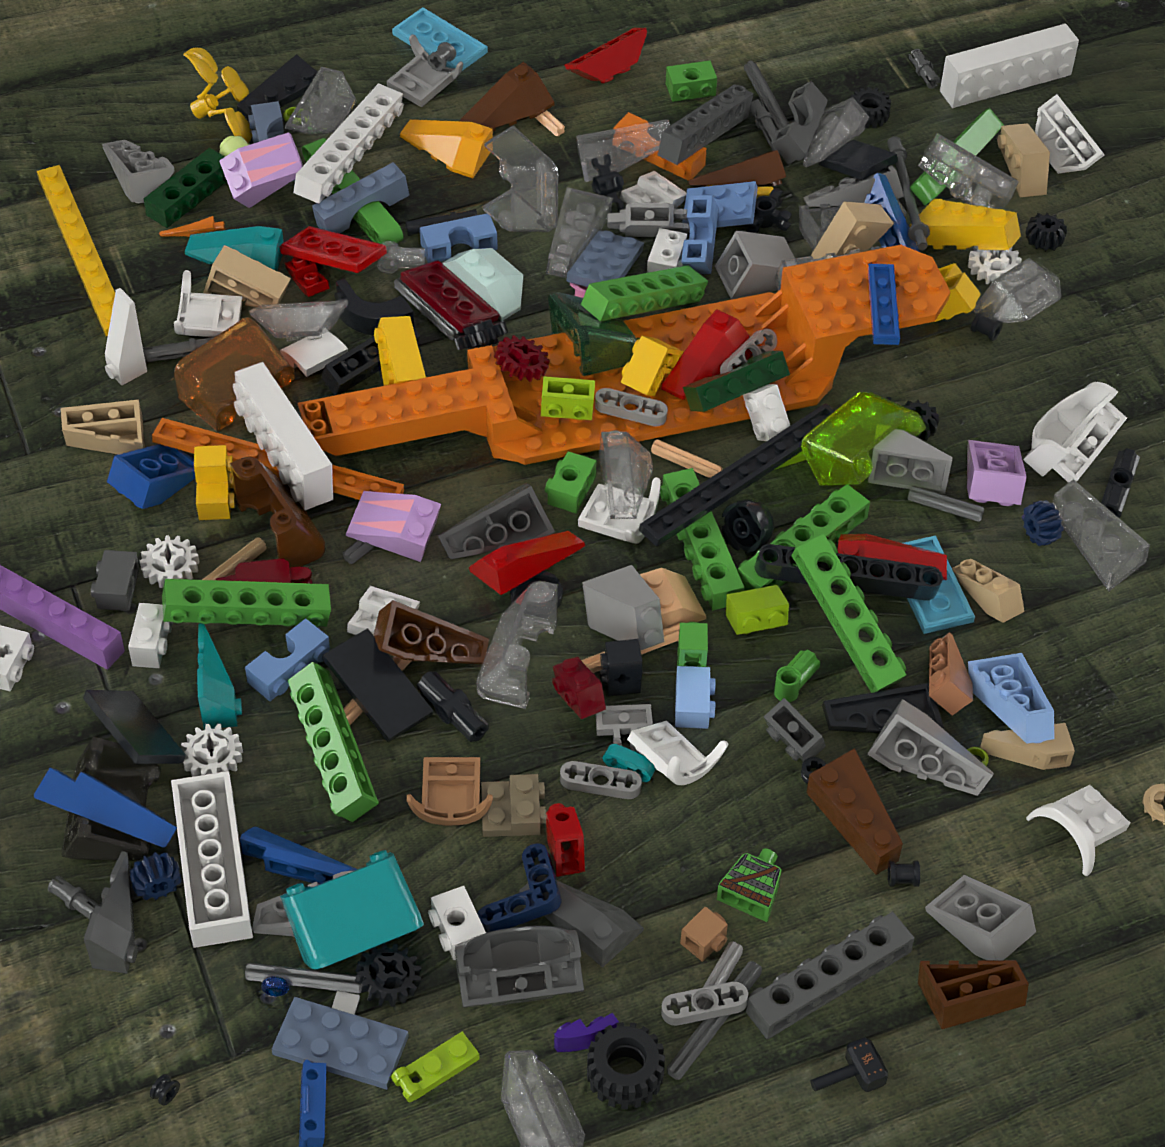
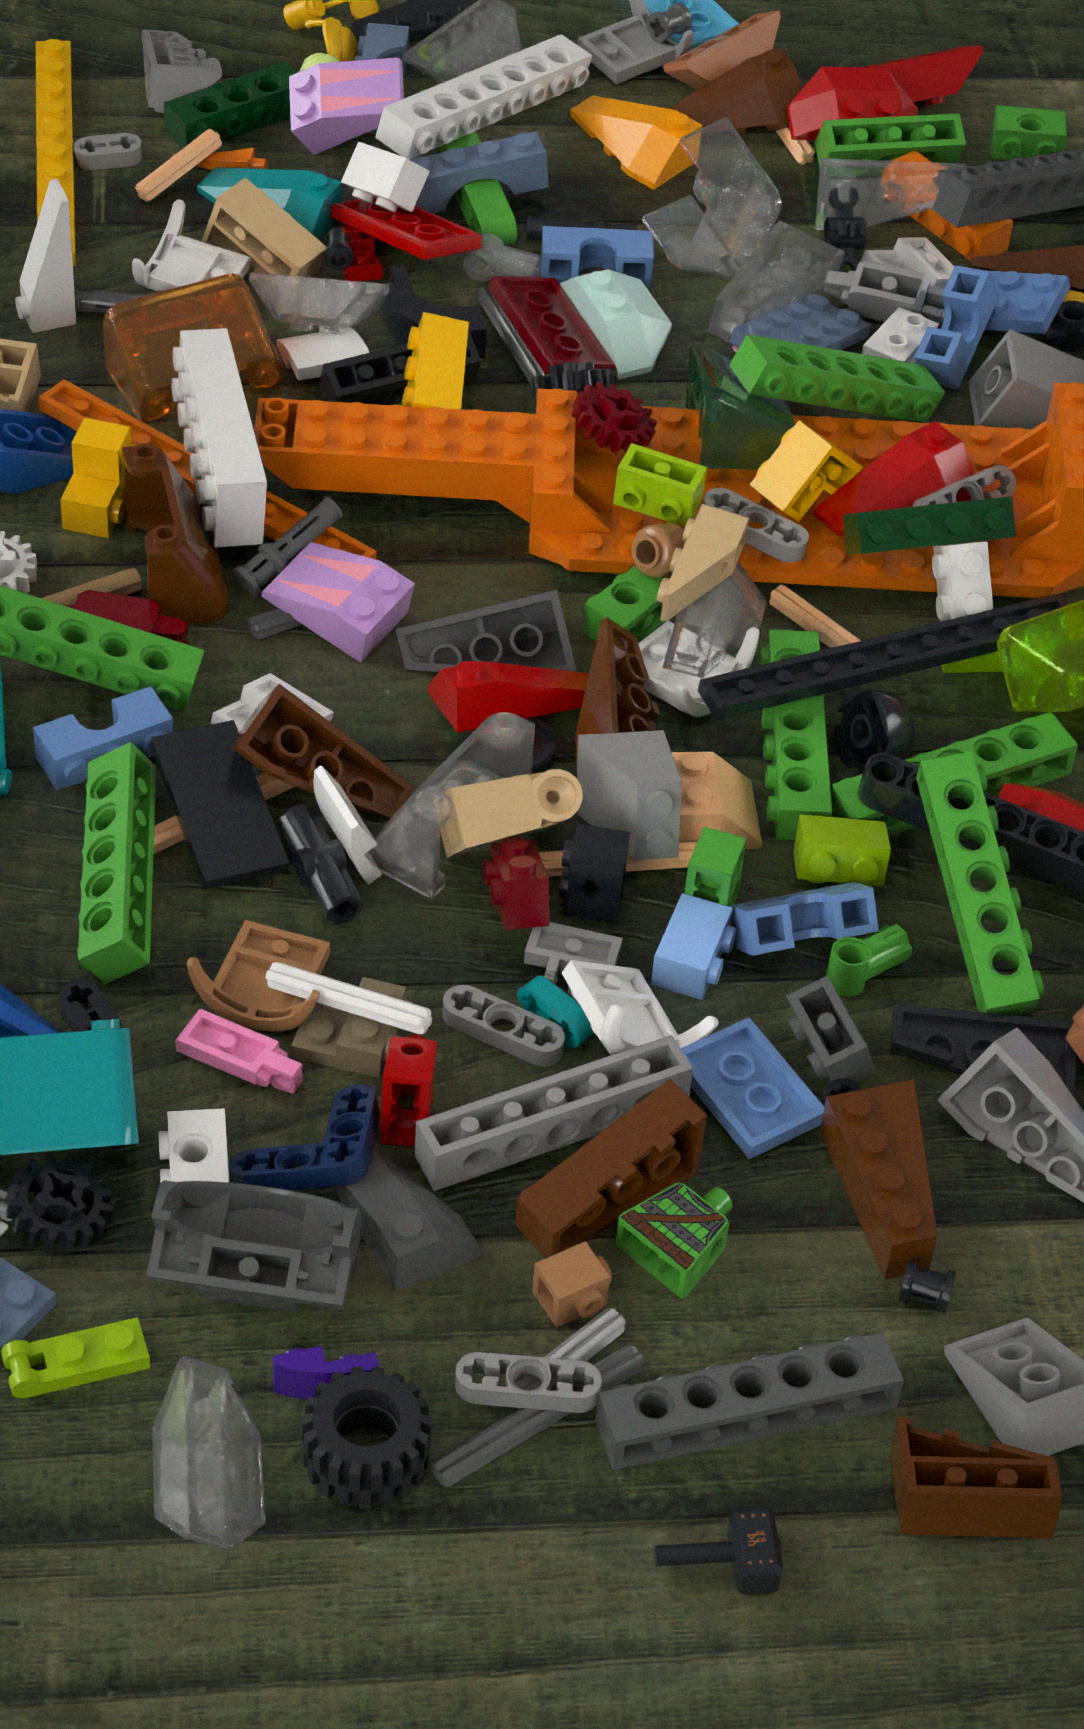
camera: 15 degrees right, 5 degrees down
none -> black beam [59,979,122,1032]
none -> light grey beam [74,133,142,170]
none -> light nougat axle [135,129,222,202]
none -> bright pink hinge [175,1009,303,1094]
none -> dark grey pin [232,497,343,598]
none -> white axle [265,962,432,1035]
none -> white slope [313,765,382,885]
none -> black pin [324,228,353,271]
none -> white brick [341,141,430,213]
none -> light grey brick [415,1035,693,1191]
none -> tan piece [432,769,583,858]
none -> reddish brown wedge [515,1079,707,1258]
none -> reddish brown wedge [575,617,671,767]
none -> medium nougat head [631,523,685,578]
none -> tan slope [657,504,749,621]
none -> nougat wedge [663,10,781,90]
none -> medium blue plate [681,1017,824,1159]
none -> medium blue arch [730,882,879,956]
none -> red wedge [787,66,918,140]
none -> bright green brick [814,113,966,173]

